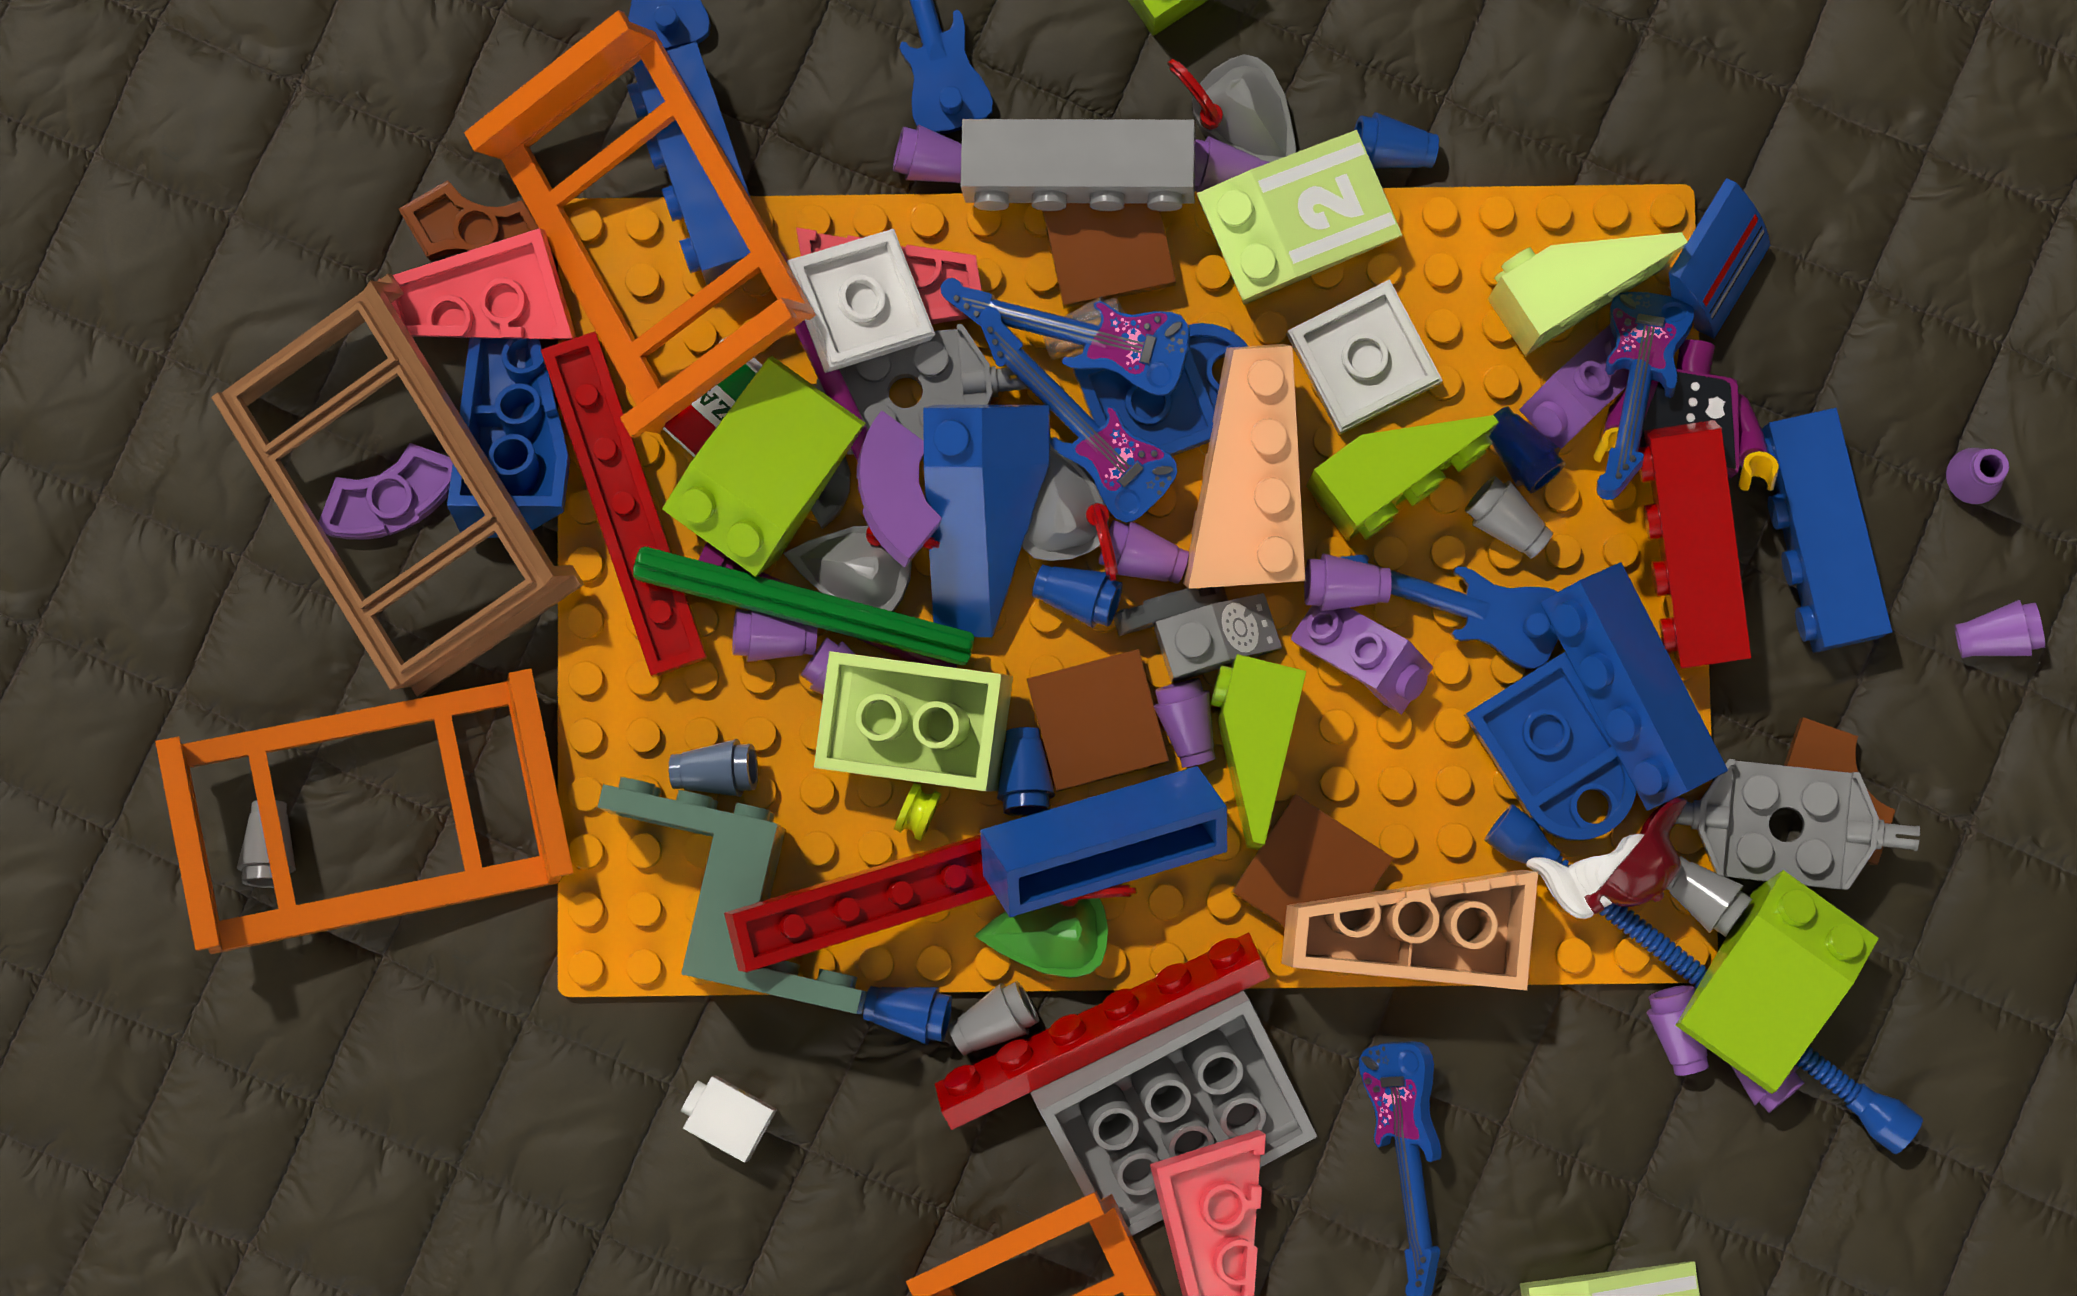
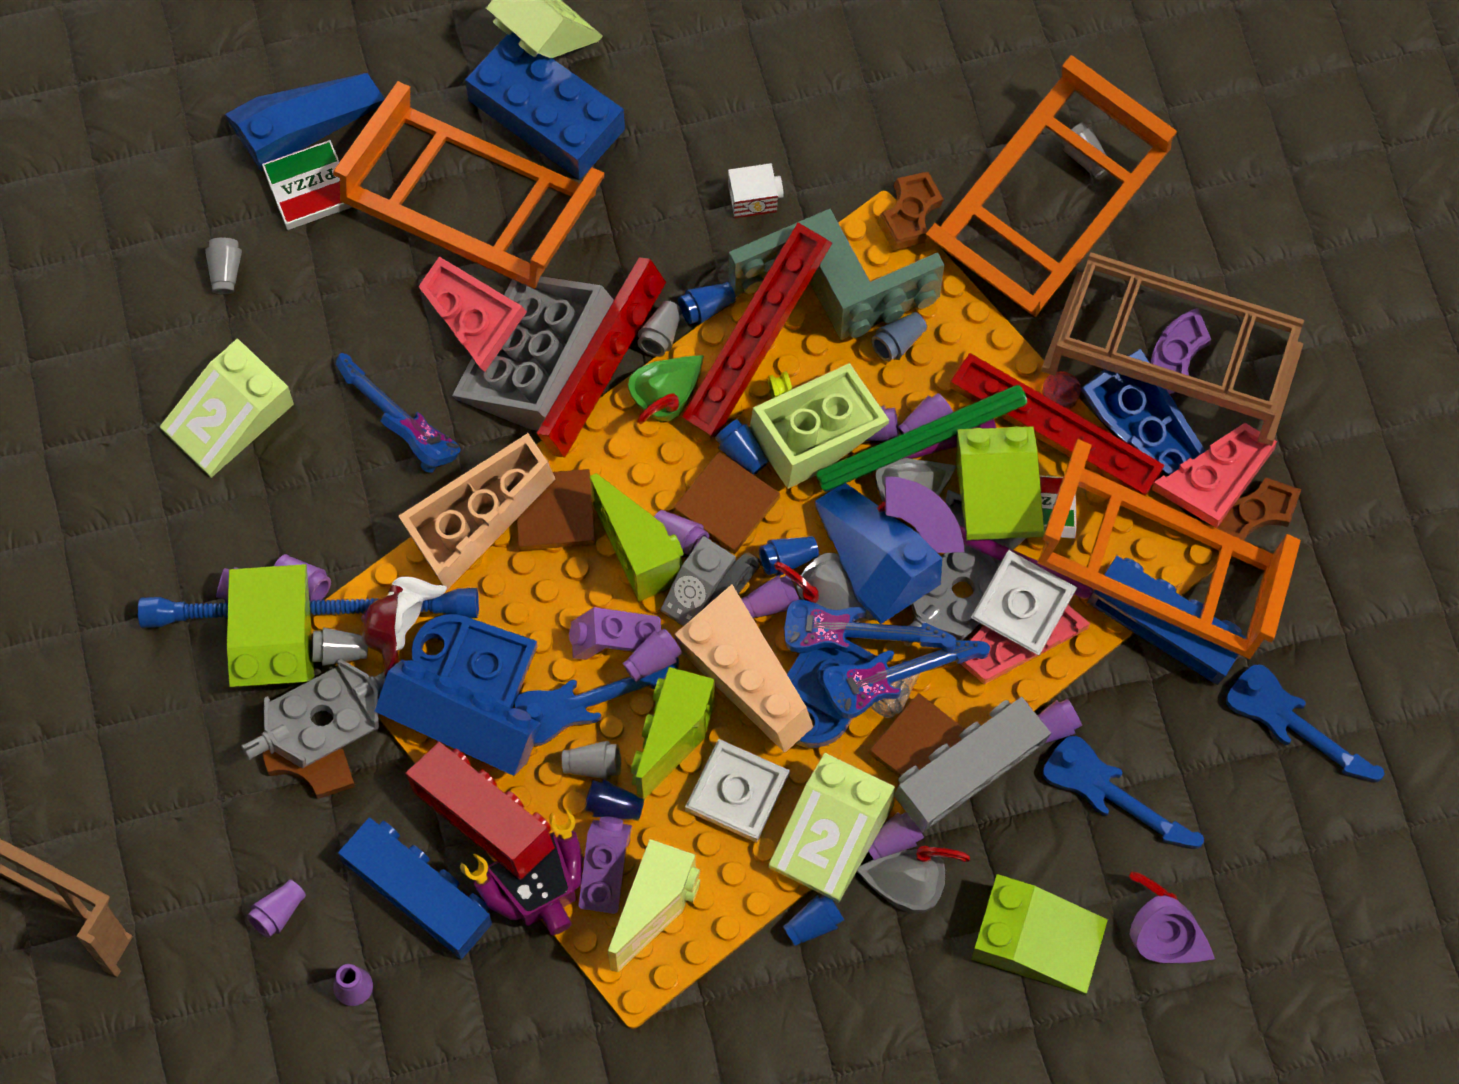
camera: 140 degrees right, 15 degrees down
blue brick [980,766,1227,917] -> none
blue piece [1596,292,1694,500] -> none
blue slope [1669,178,1770,339] -> none
none -> dark orange tile [877,171,944,250]
none -> clear pink tile [1042,371,1081,409]

